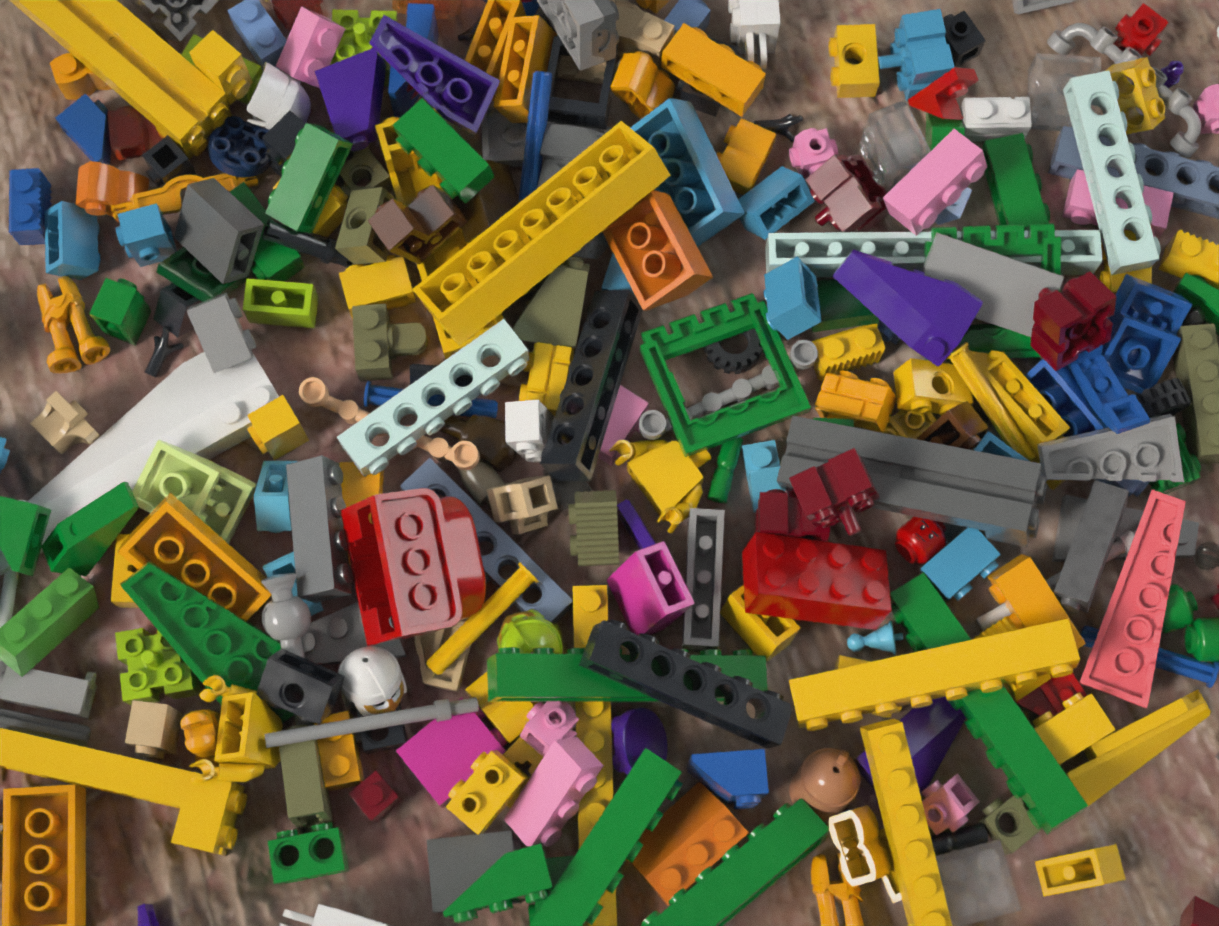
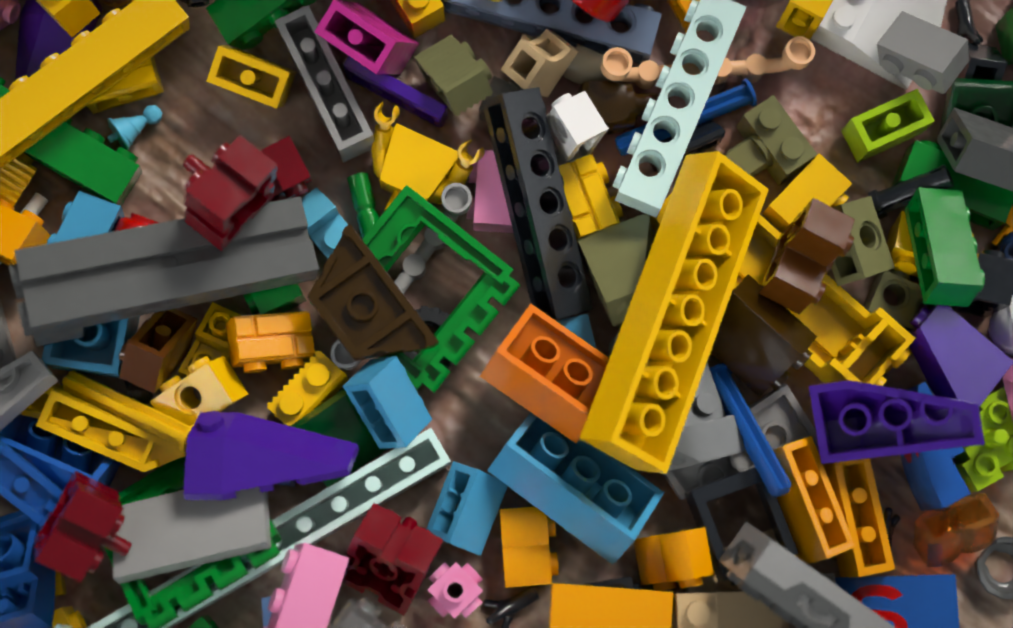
camera: 145 degrees right, 5 degrees up
green brick [392,98,495,204] -> none
red brick [742,532,892,630] -> none
none -> dark brown wing [308,224,439,361]

